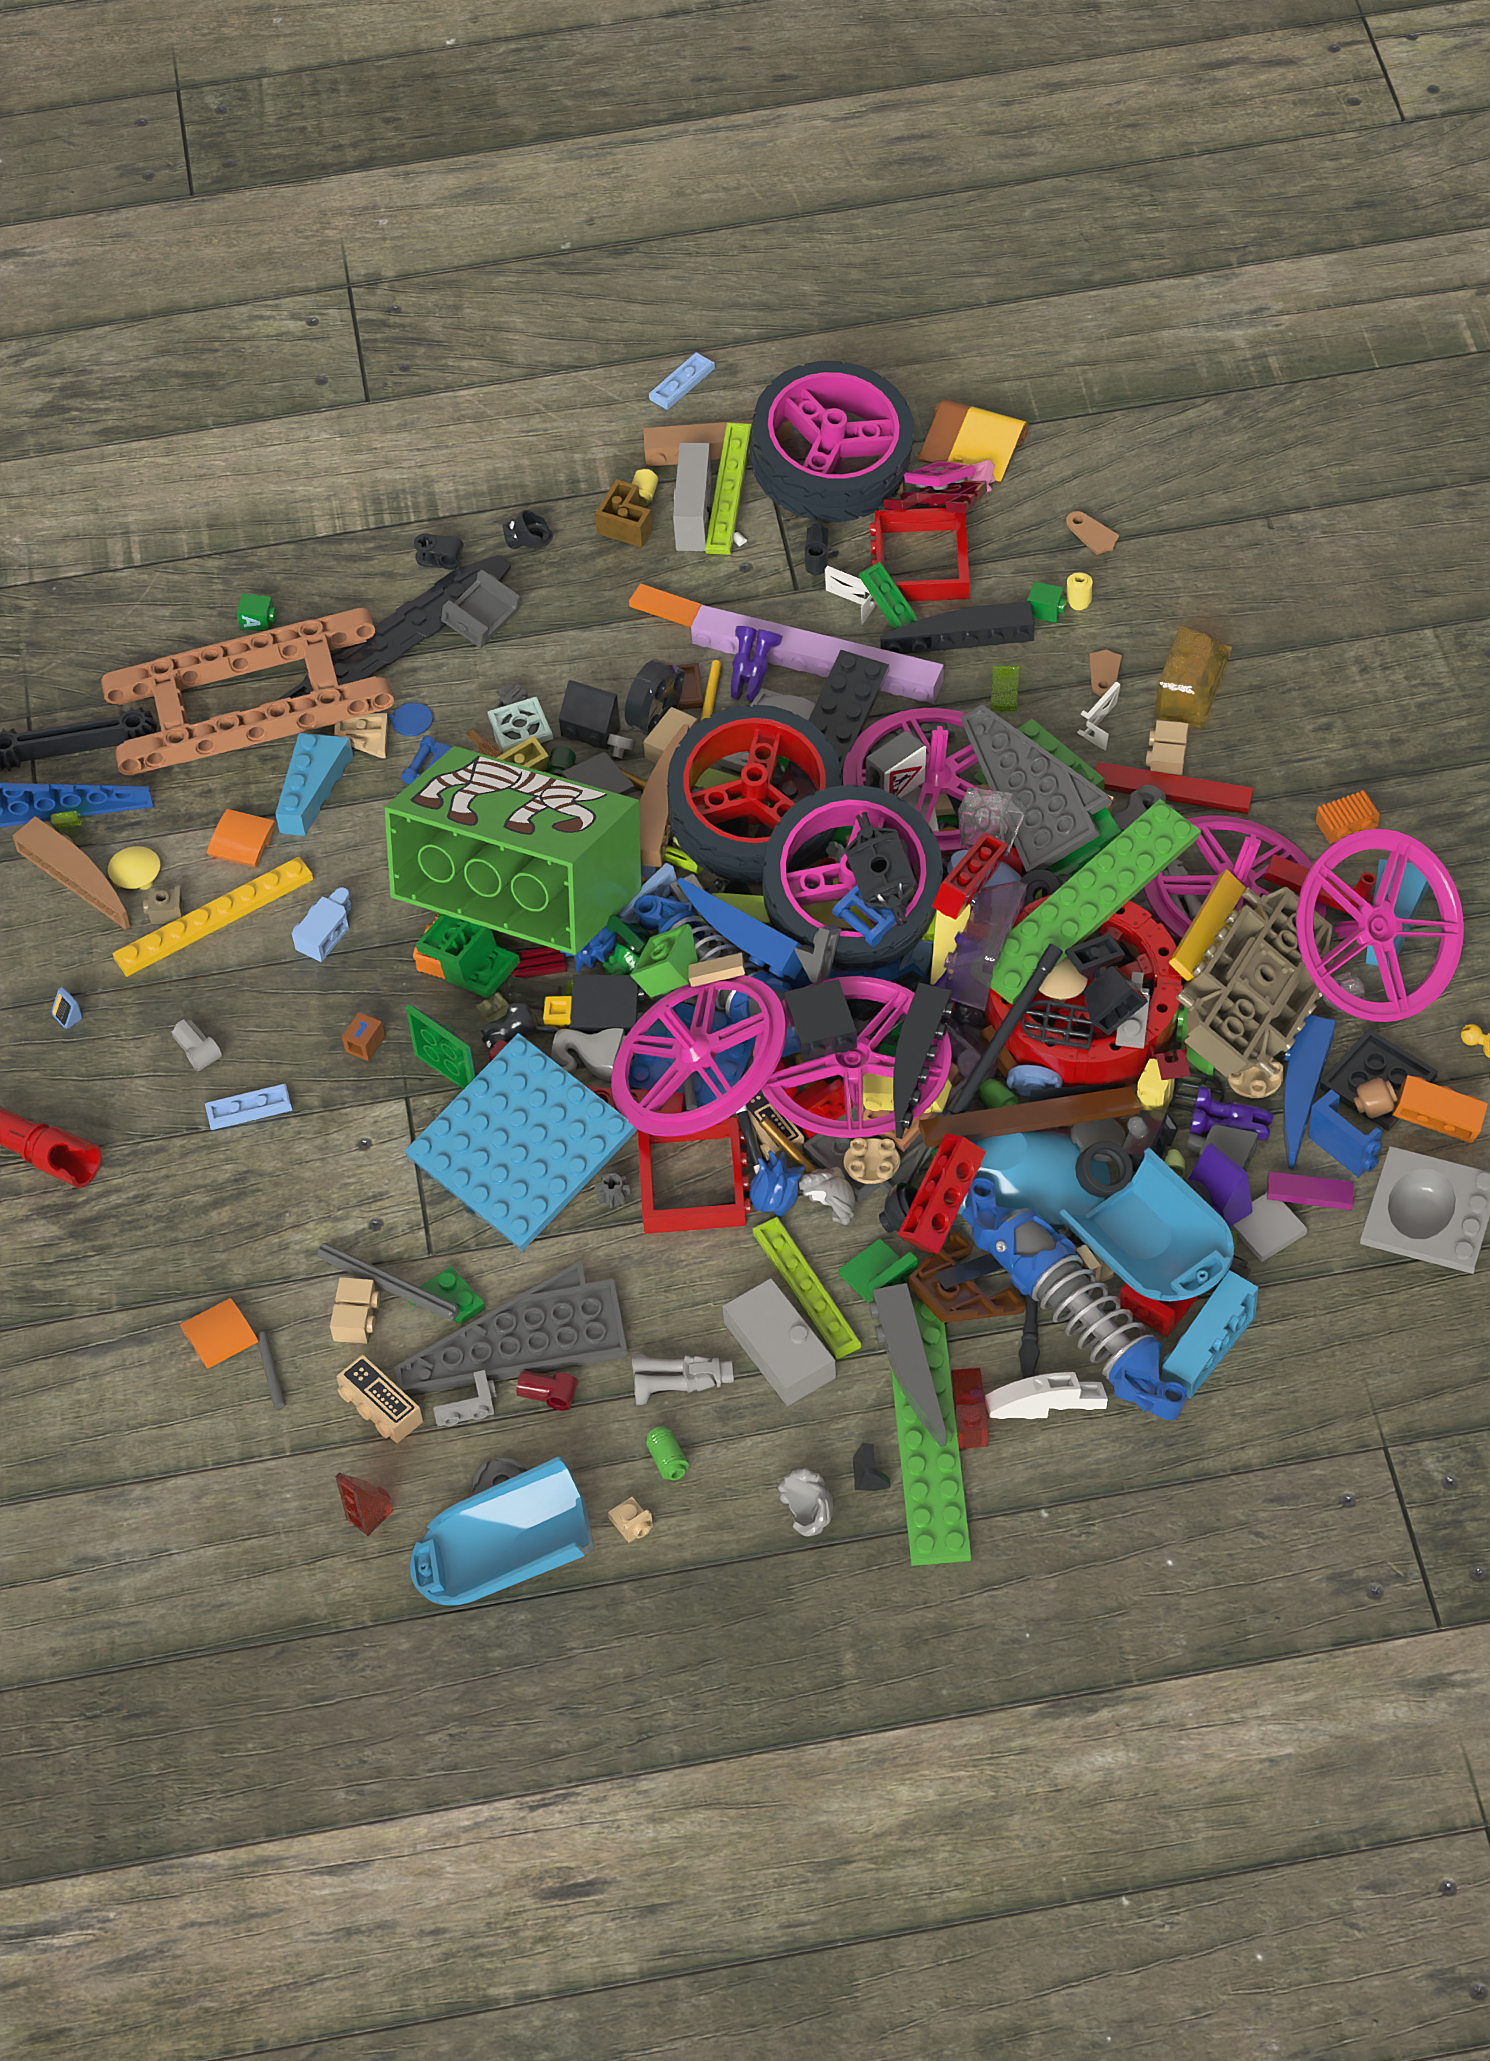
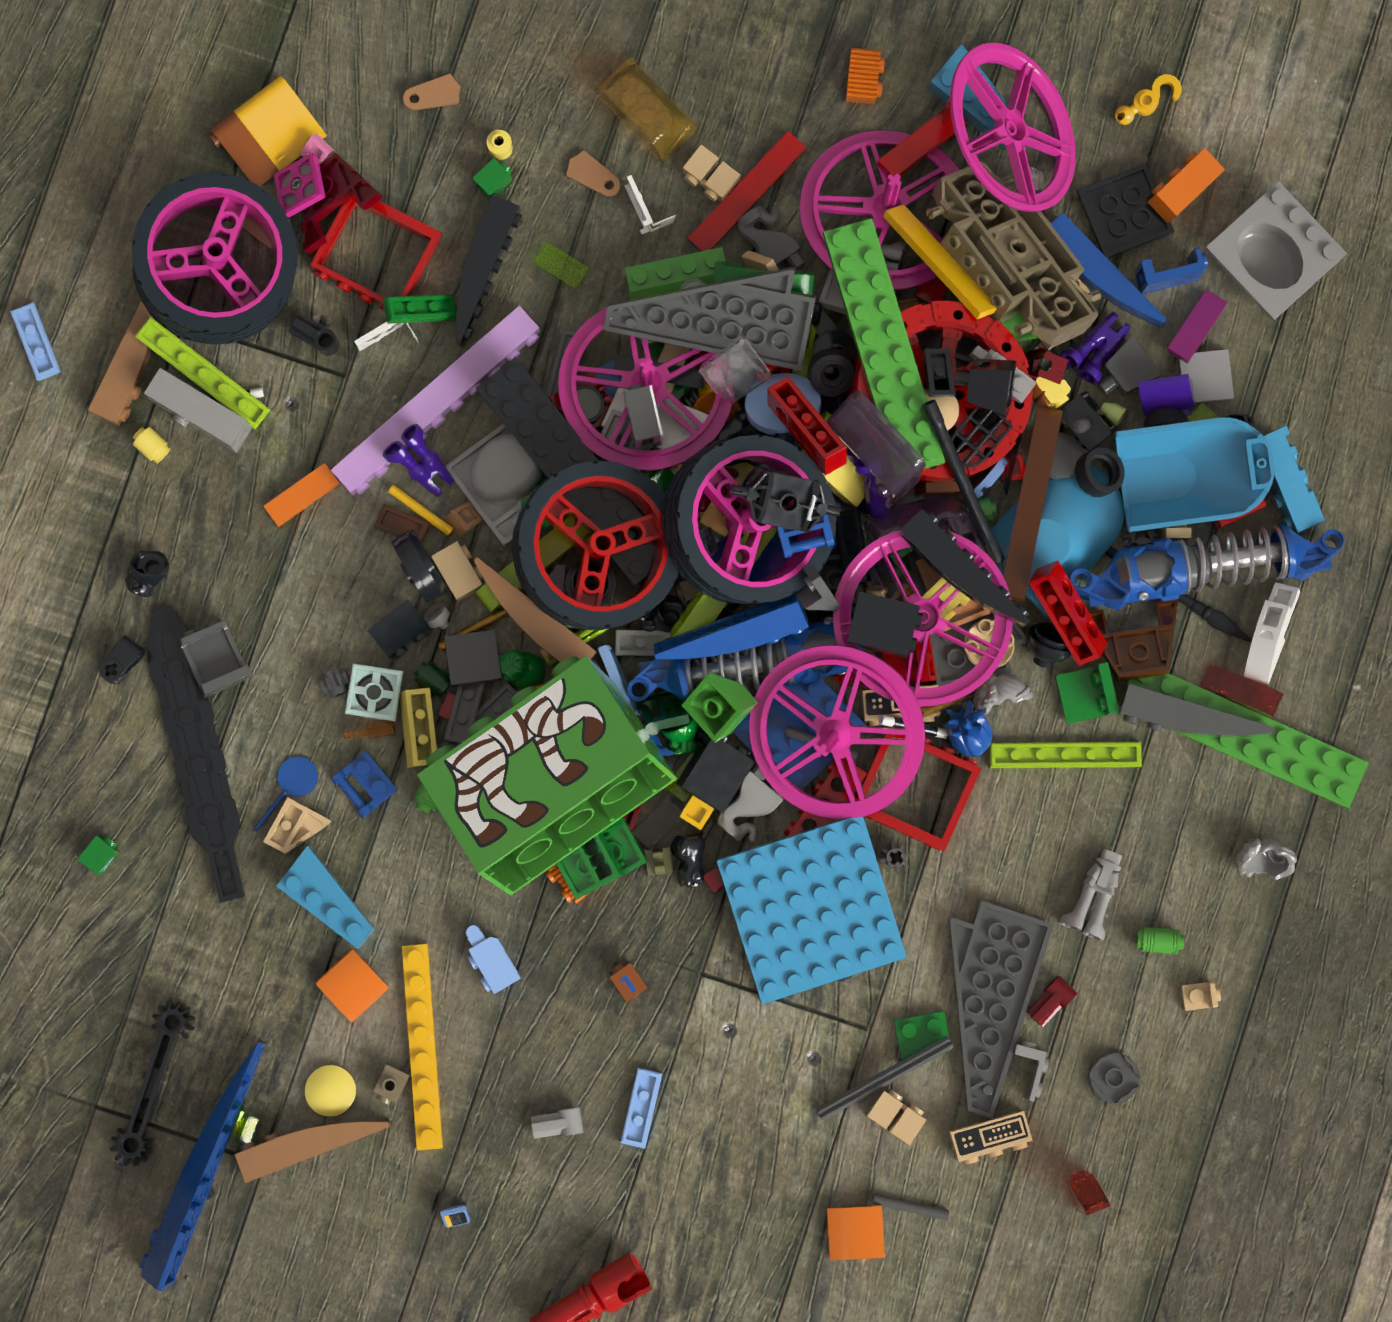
camera: 70 degrees left, 30 degrees up
nougat beam [101,608,394,776] -> none
green slope [405,1004,475,1090] -> none
dark azure windscreen [410,1457,594,1605] -> none
pearl gold brick [595,479,653,547] -> none
tan tile [688,953,745,987] -> none
light grey brick [723,1278,836,1406] -> none
black tile [853,1443,891,1491] -> none
black sticker [934,1253,1004,1289] -> none
medium nougat head [1353,1077,1398,1119] -> none

